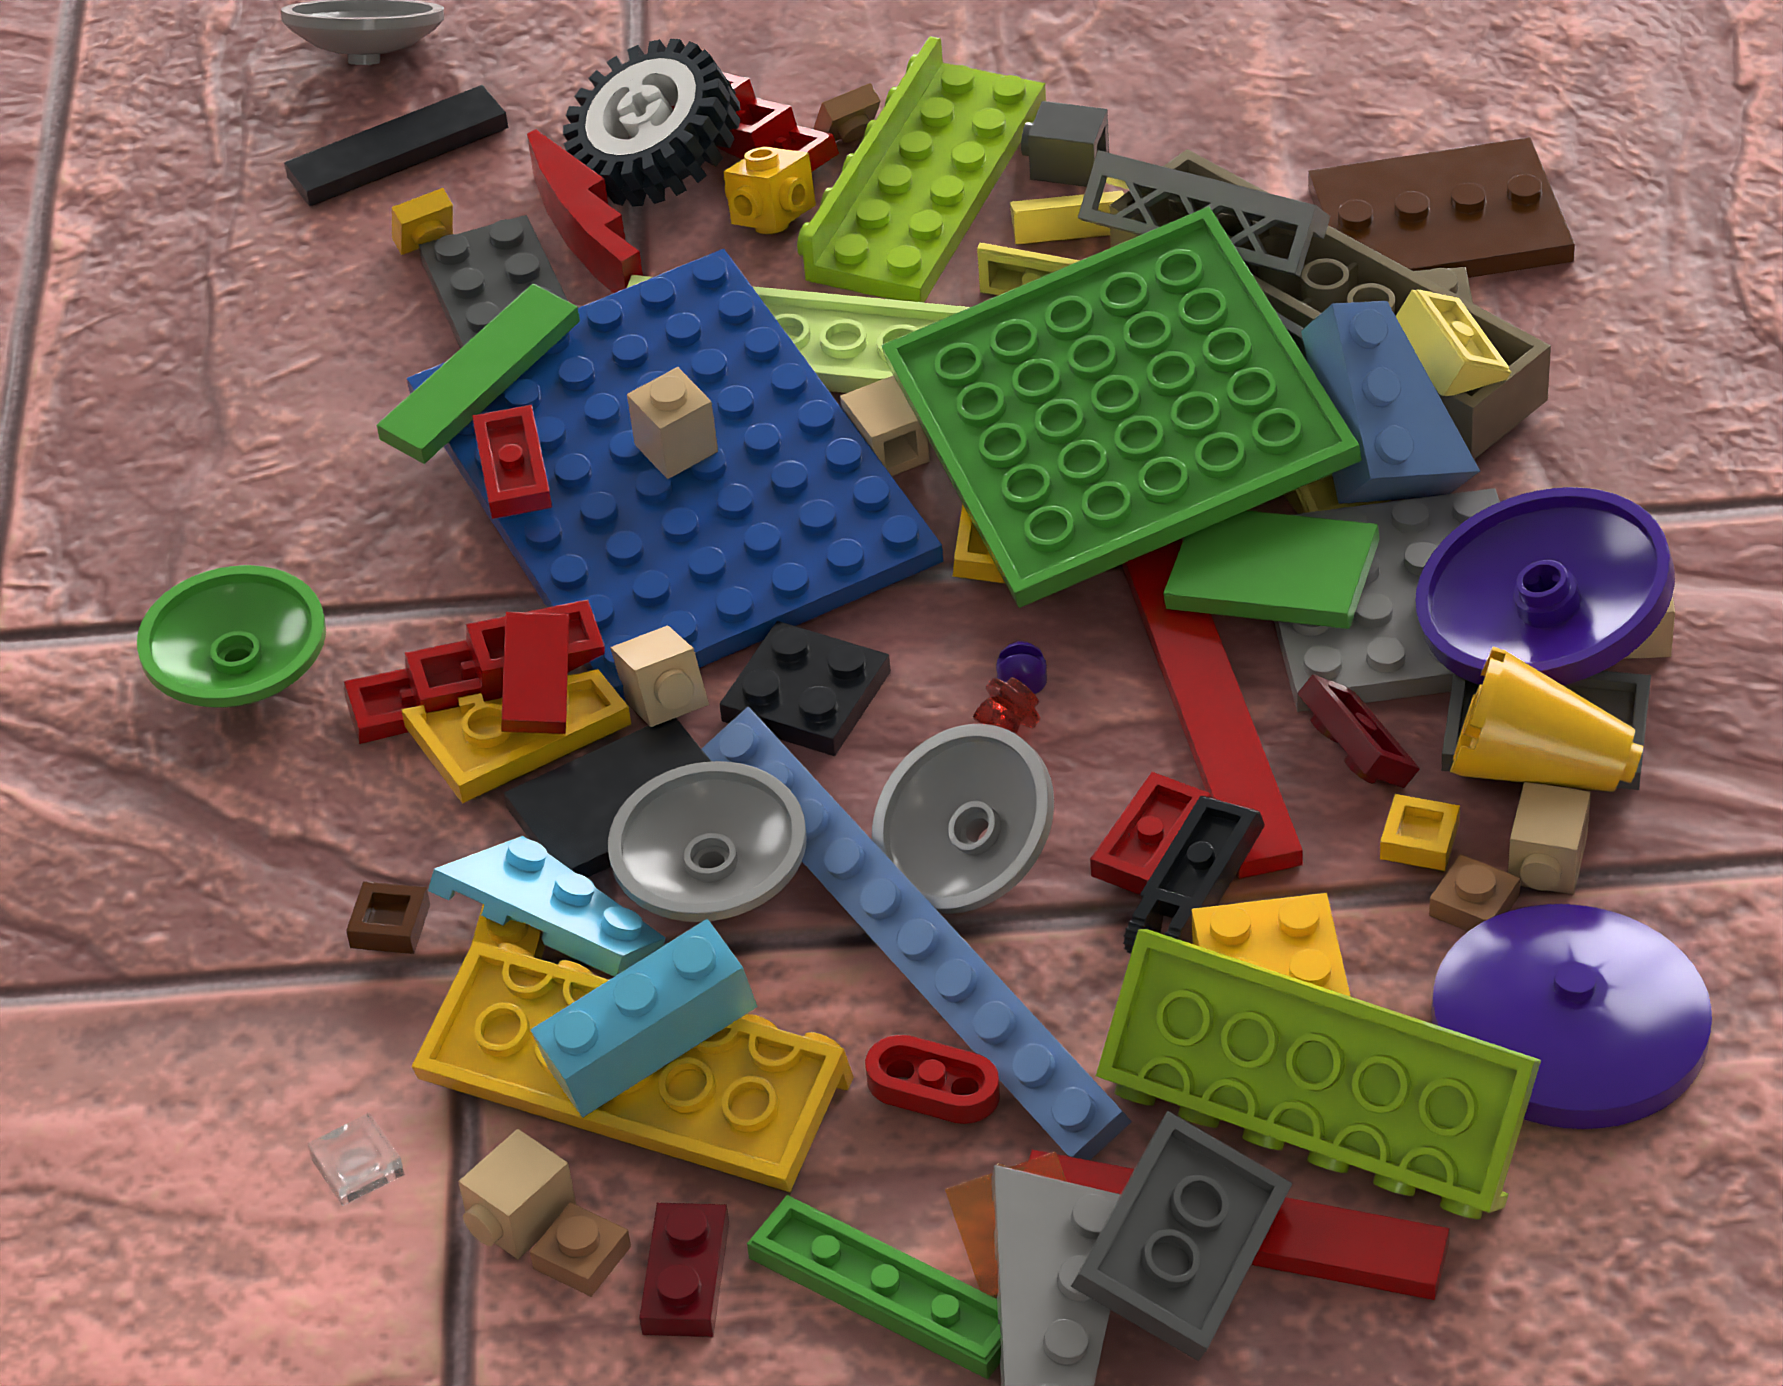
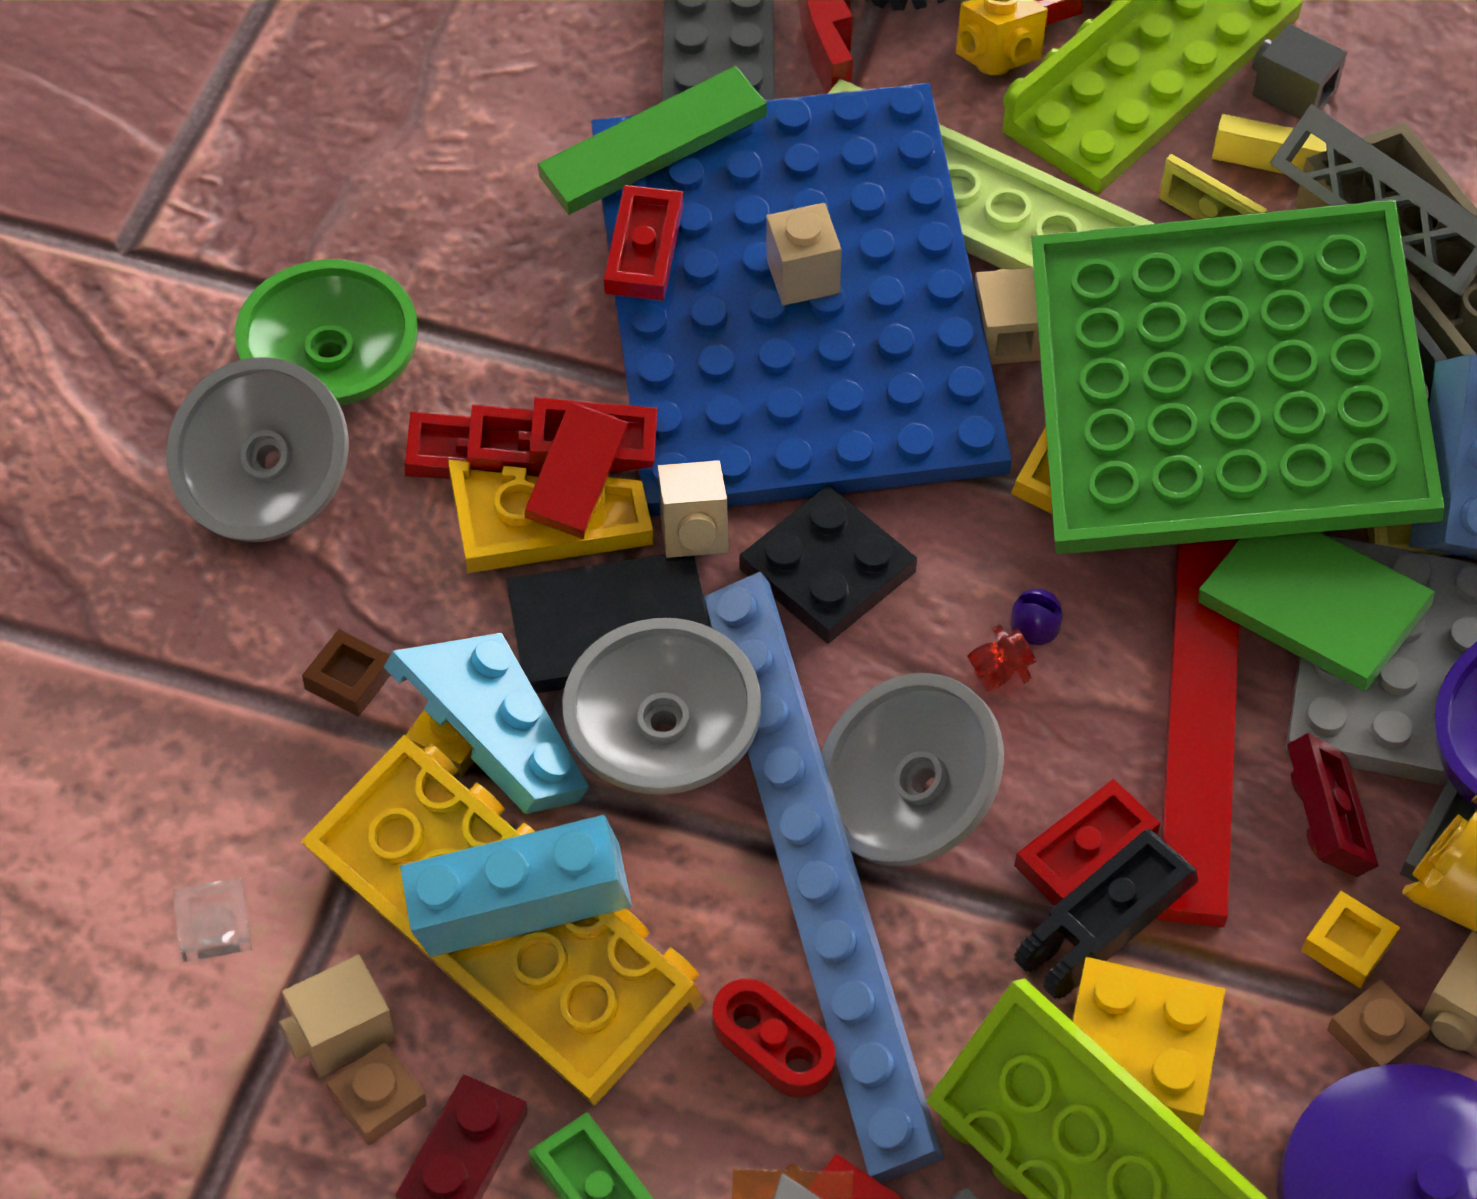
camera: 15 degrees right, 10 degrees up
none -> light grey dish [166,357,349,542]

